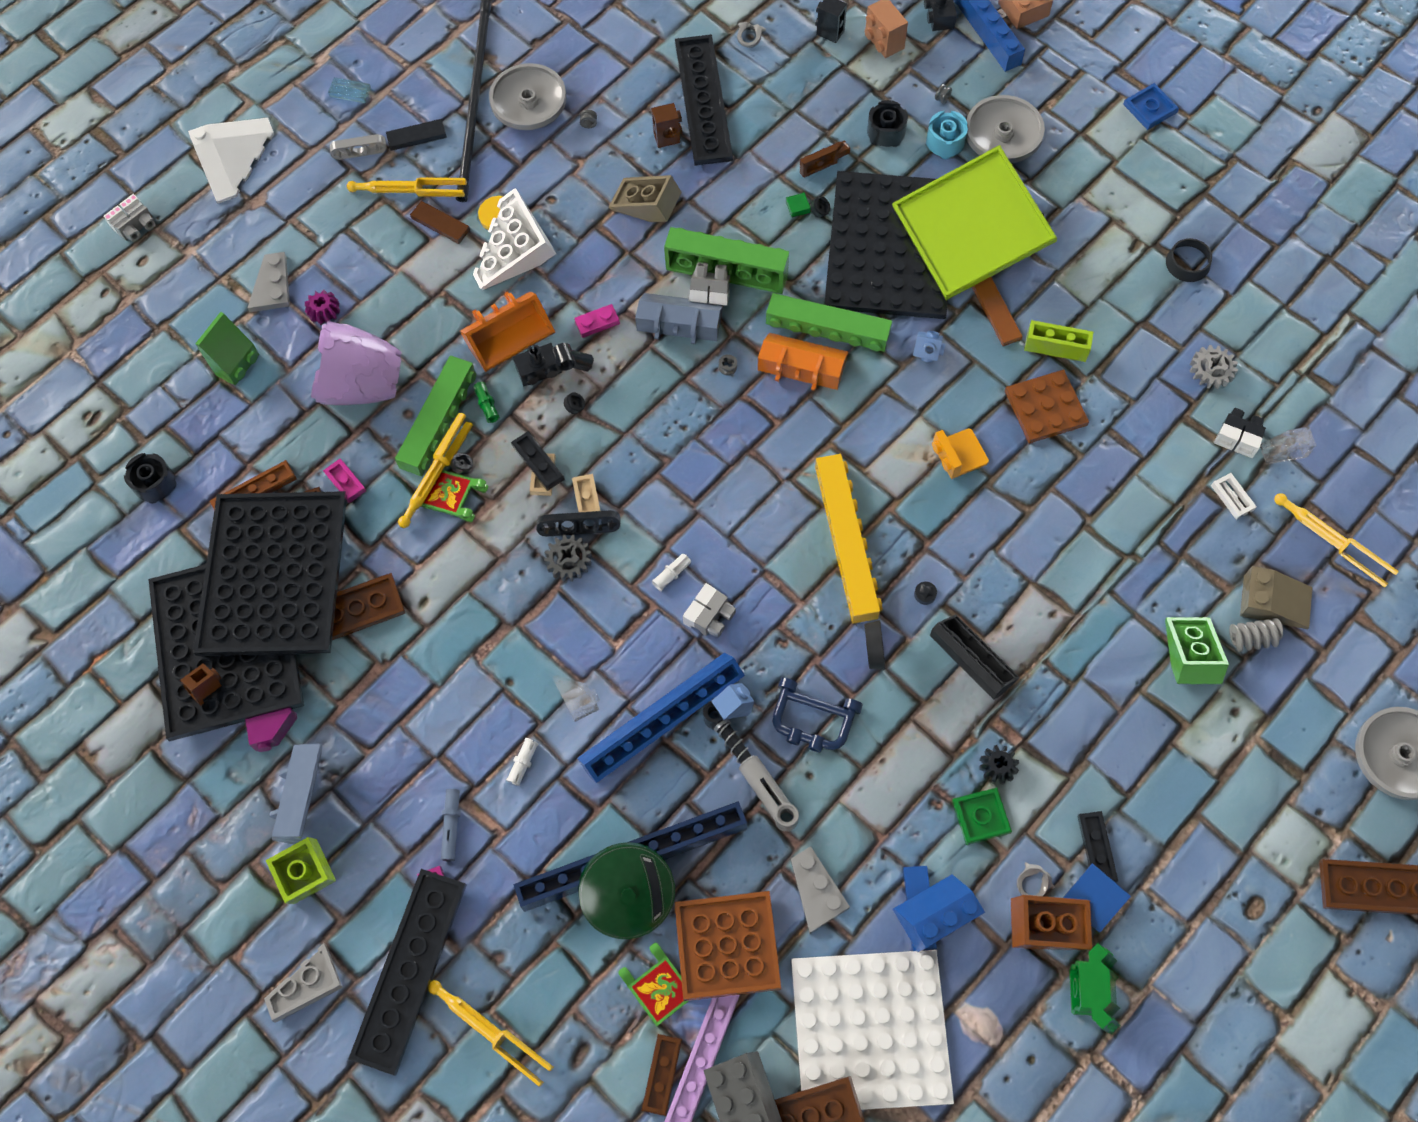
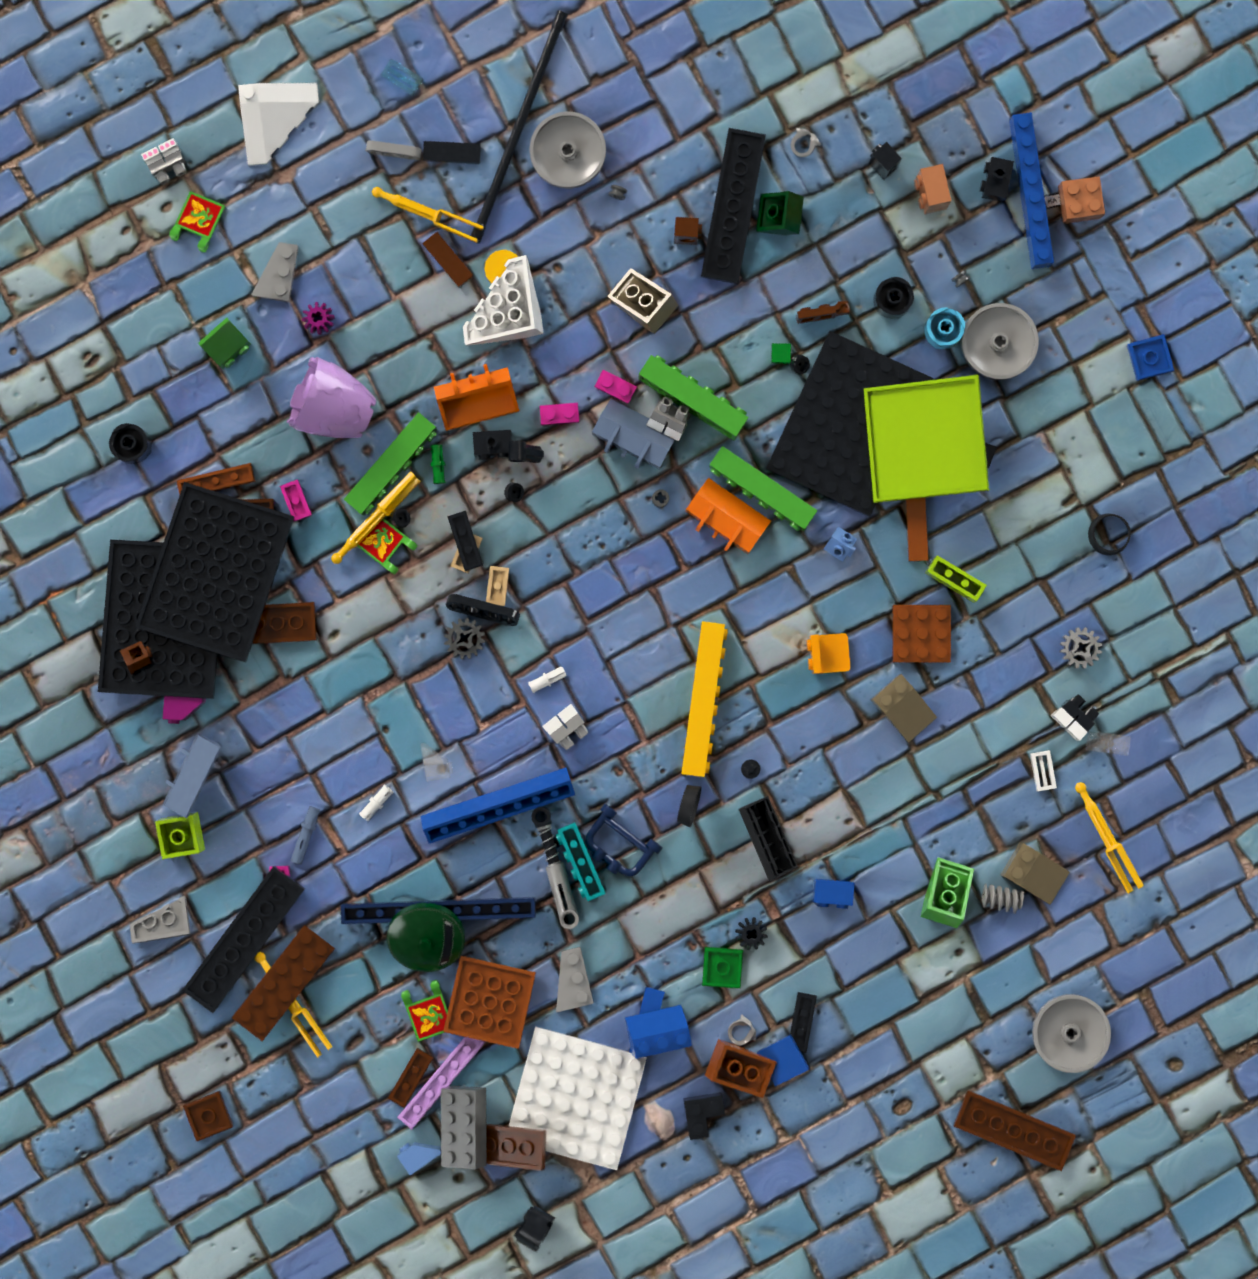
camera: 15 degrees right, 20 degrees up
medium blue slope [712,683,754,720] -> none
green slope [1069,943,1121,1035] -> none
none -> flag [169,191,225,253]
none -> reddish brown plate [232,925,335,1042]
none -> teal brick [556,822,606,901]
none -> dark pink plate [594,370,637,405]
none -> black brick [683,1092,725,1140]
none -> dark green slope [756,191,804,235]
none -> blue brick [813,879,855,909]
none -> dark tan slope [870,674,937,743]

